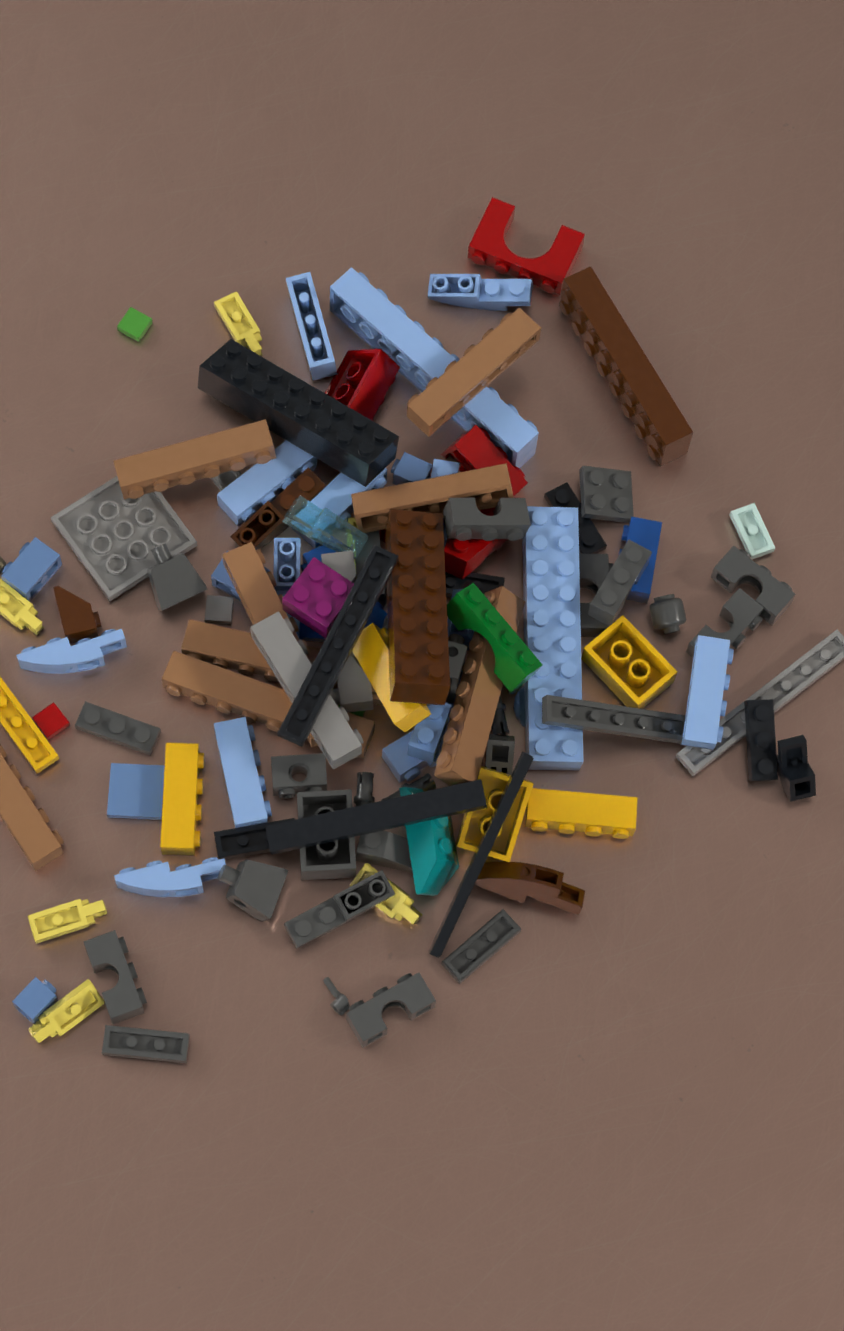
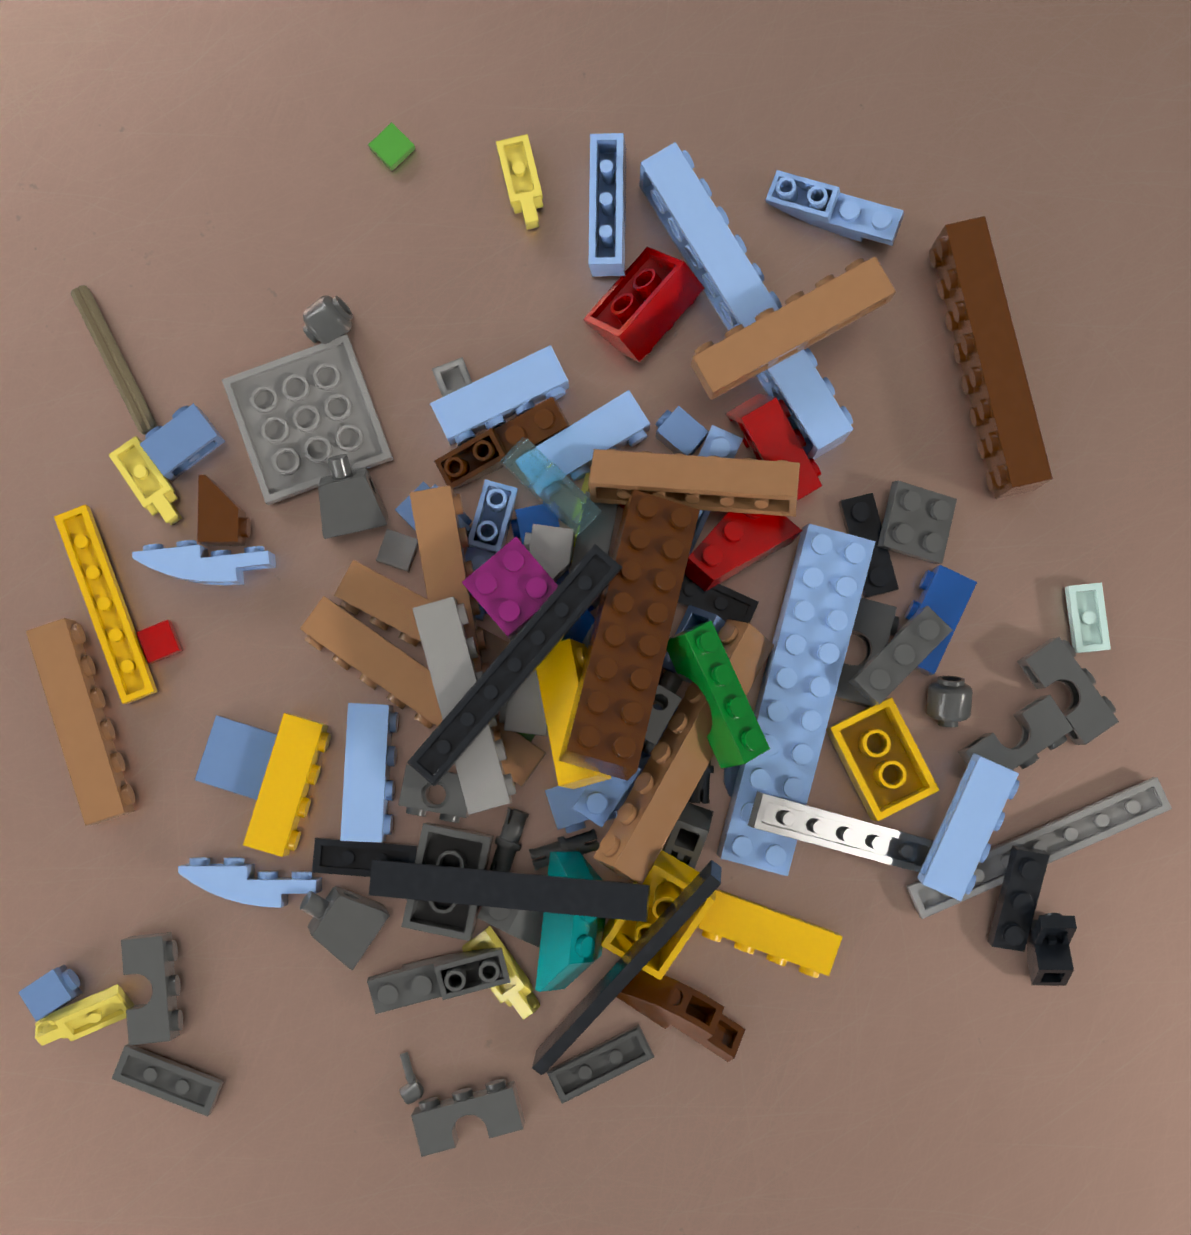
camera: 25 degrees right, 15 degrees up
light yellow hinge [27,899,107,944] -> none
dark grey plate [75,702,161,756] -> none
medium nougat brick [113,419,276,500] -> none
black brick [198,339,399,487] -> none
dark grey arch [443,498,531,541] -> none
red arch [467,197,585,295] -> none
none -> dark grey head [303,295,353,344]

